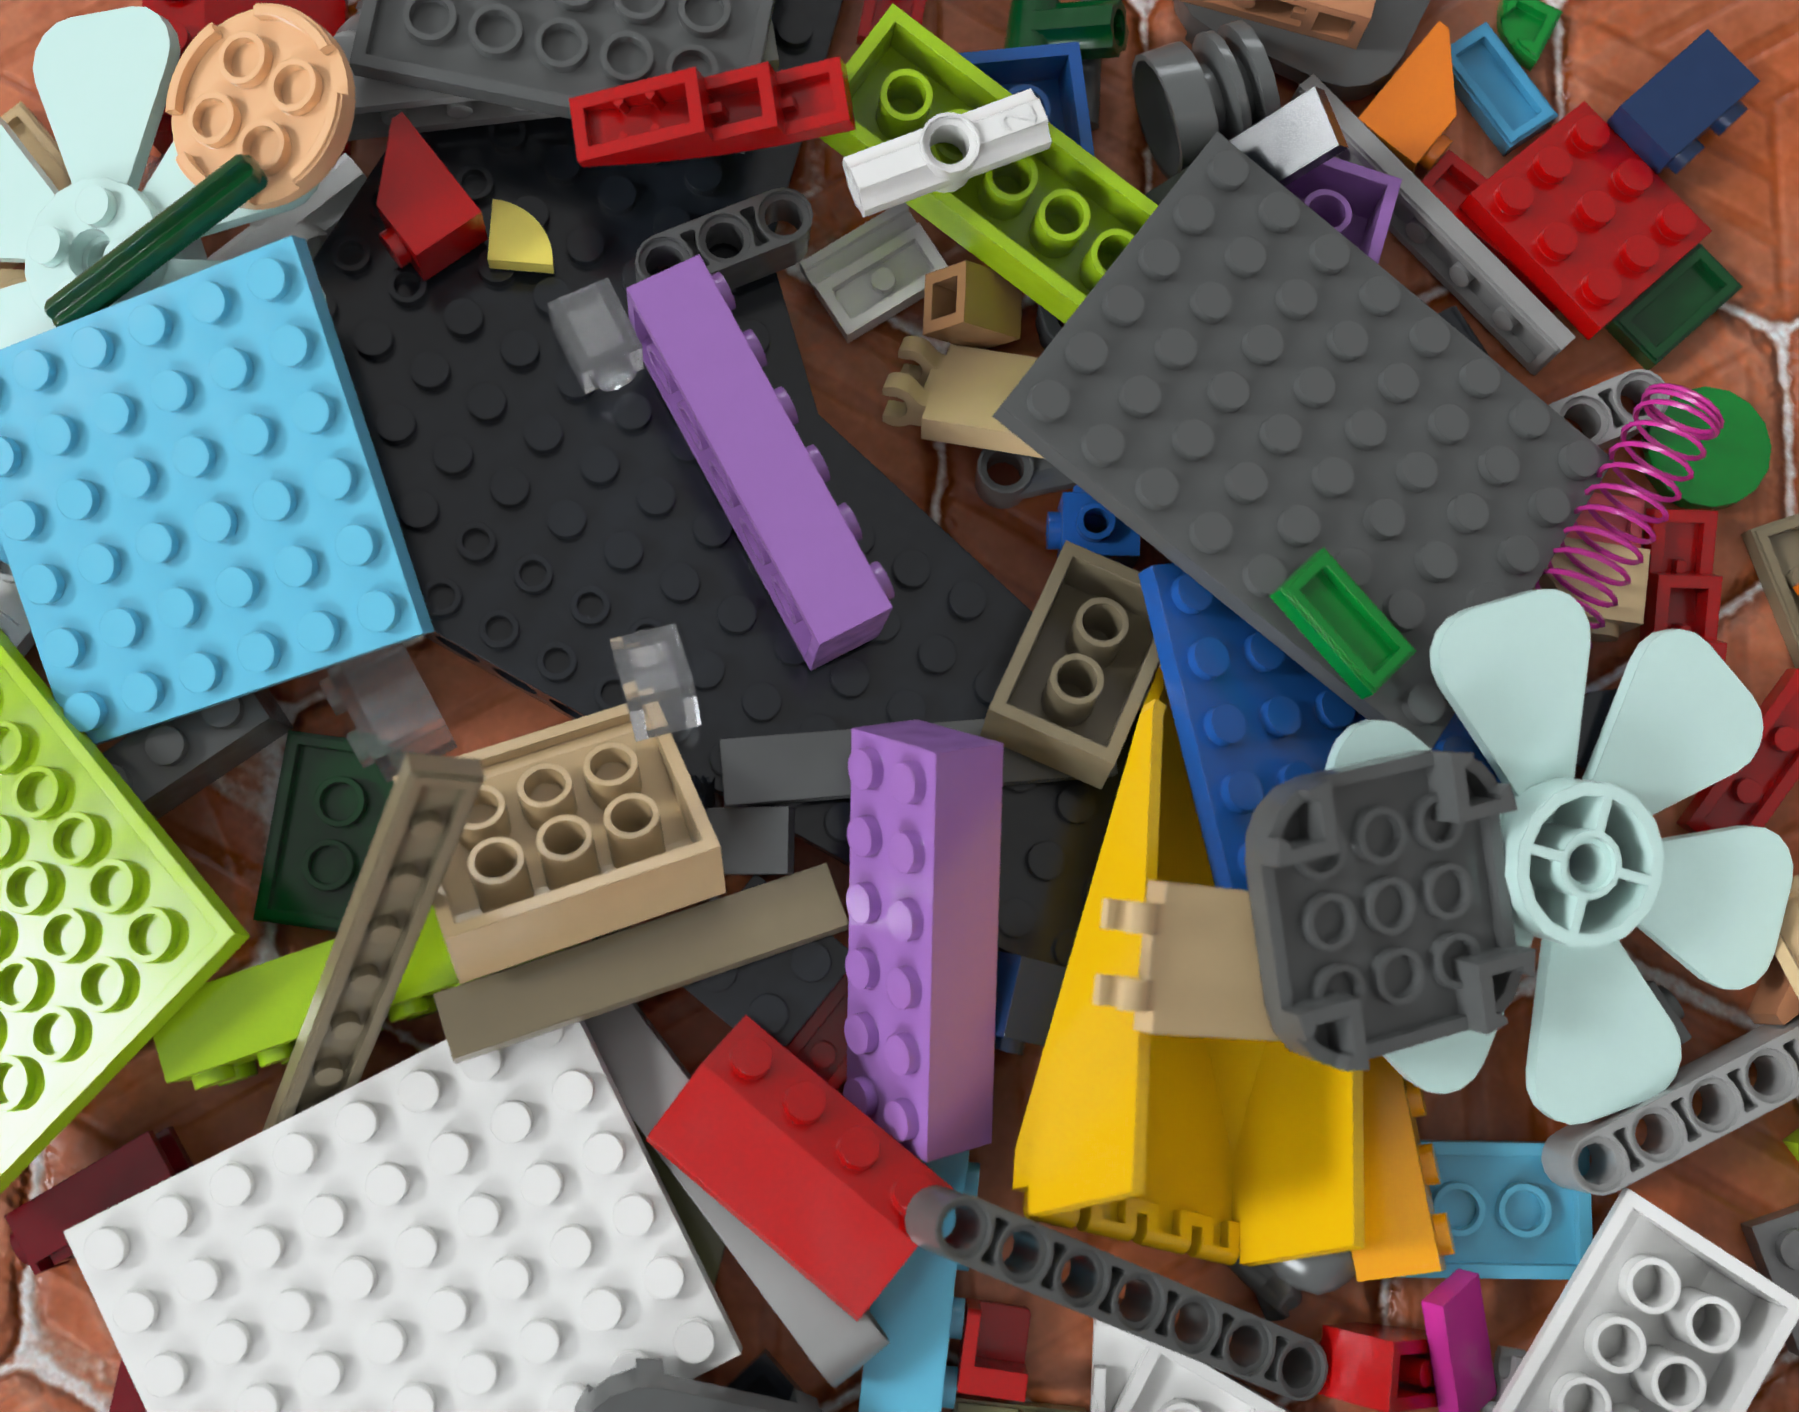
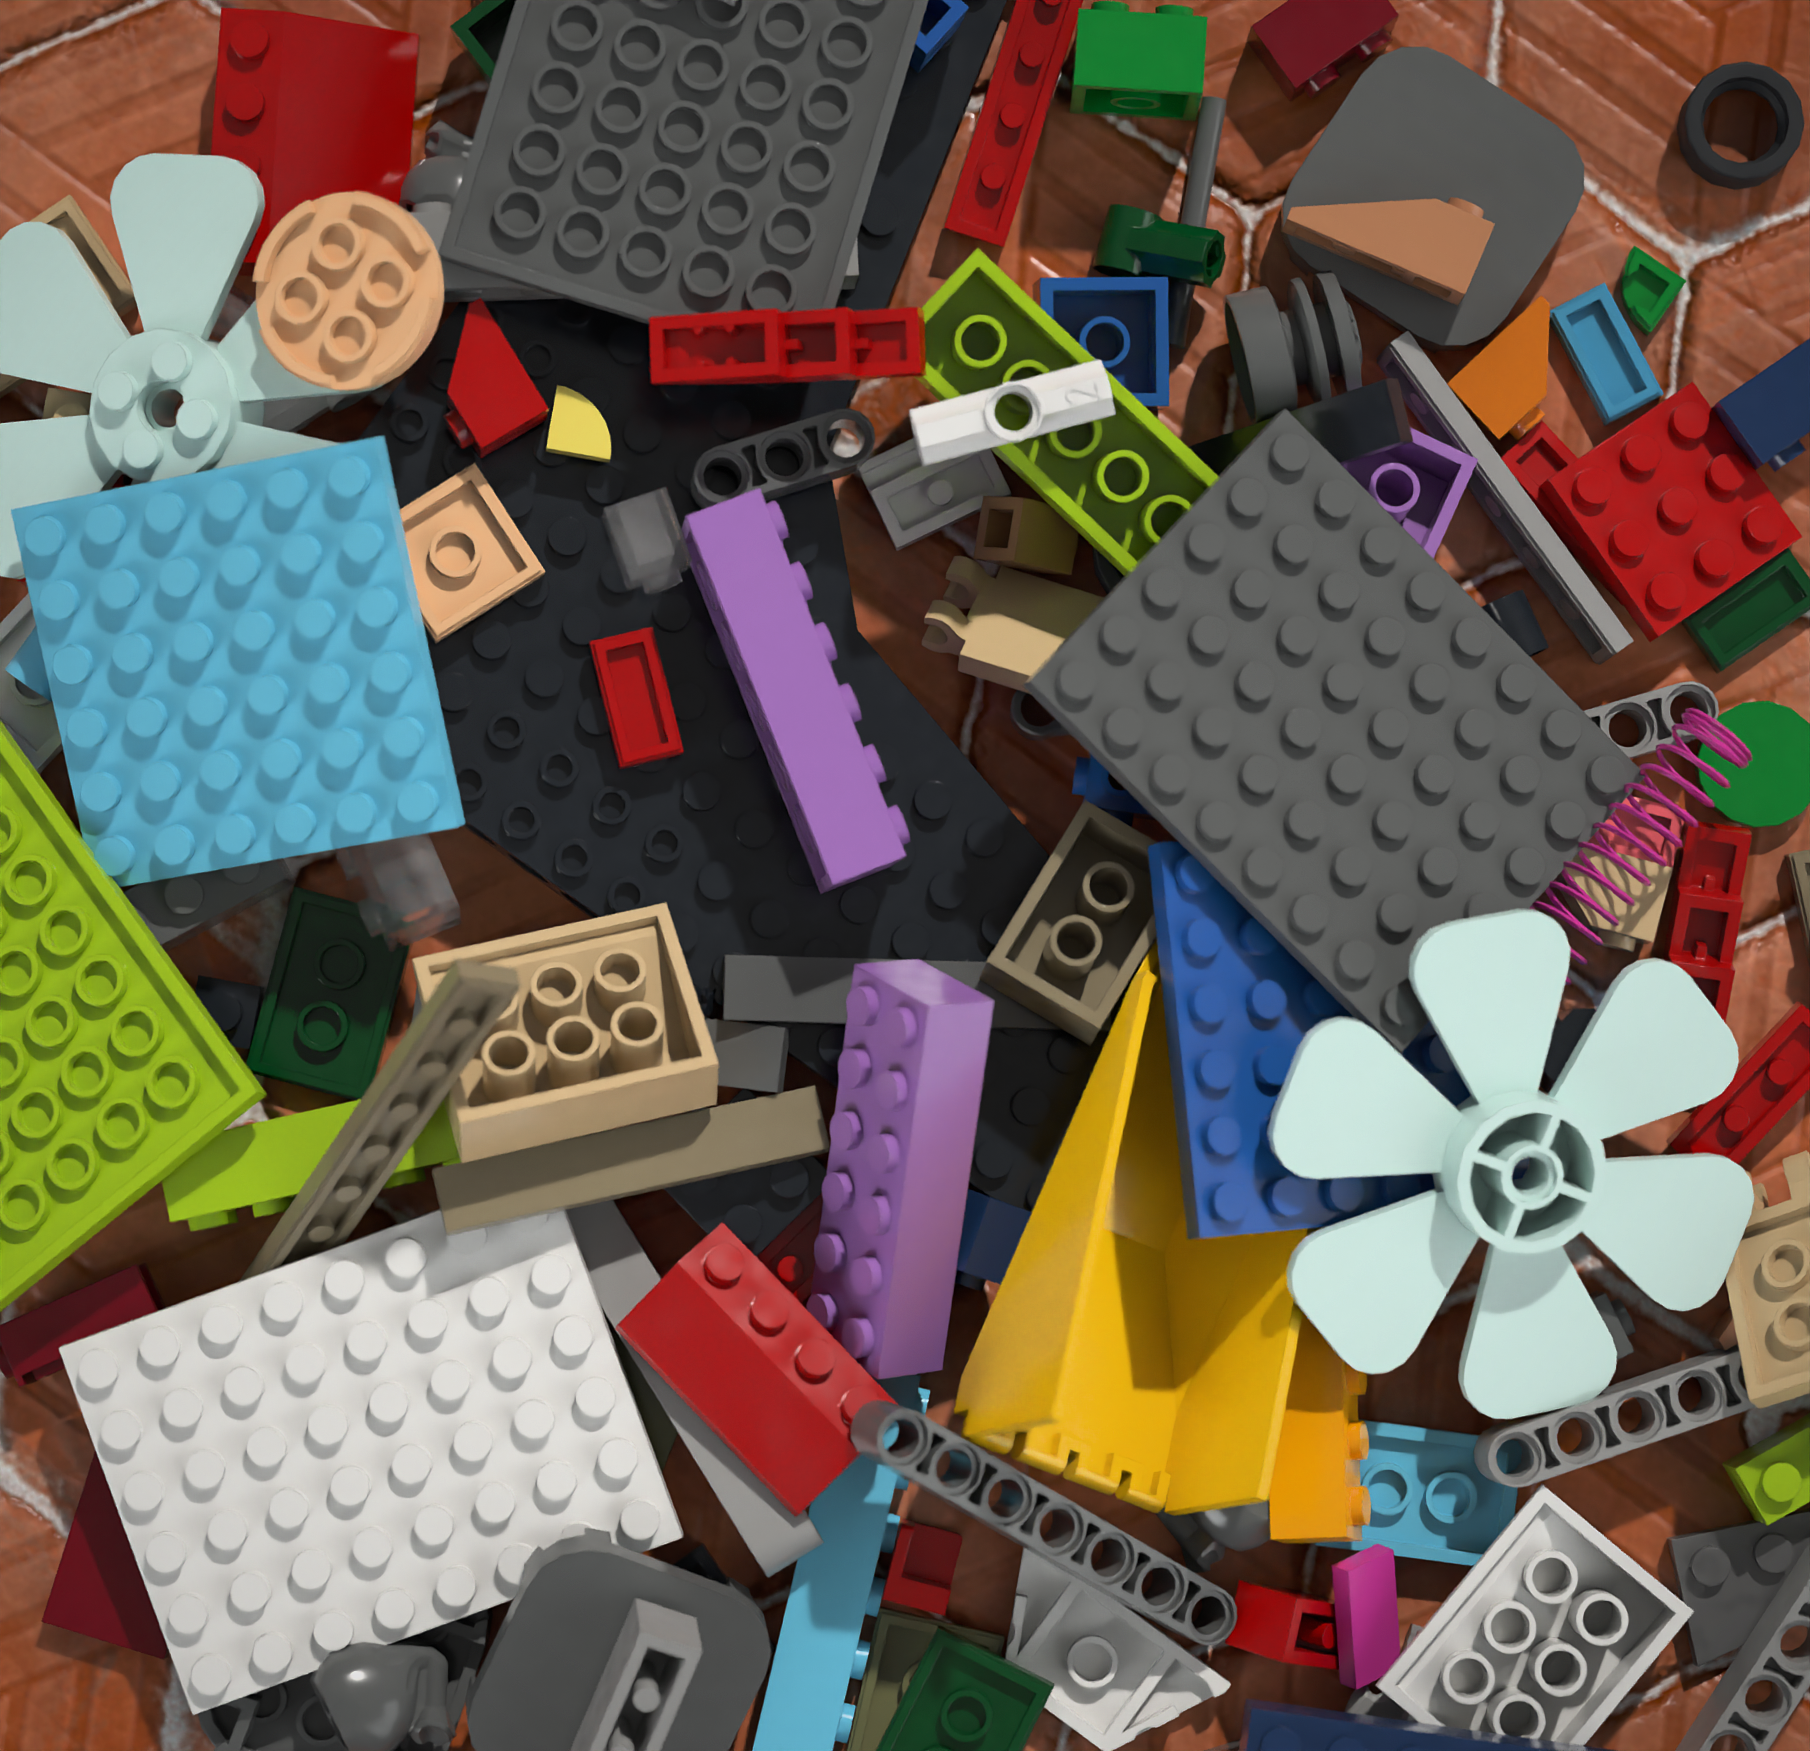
camera: 10 degrees right, 5 degrees up
dark green axle [44,154,268,327] -> none
clear brick [609,623,701,742] -> none
tan tile [1093,880,1281,1041] -> none
dark grey tile [1245,750,1536,1071] -> none
green tile [1269,547,1416,700] -> none
none -> black plate [195,975,265,1049]
none -> light nougat tile [400,463,545,644]
none -> red tile [589,627,684,769]

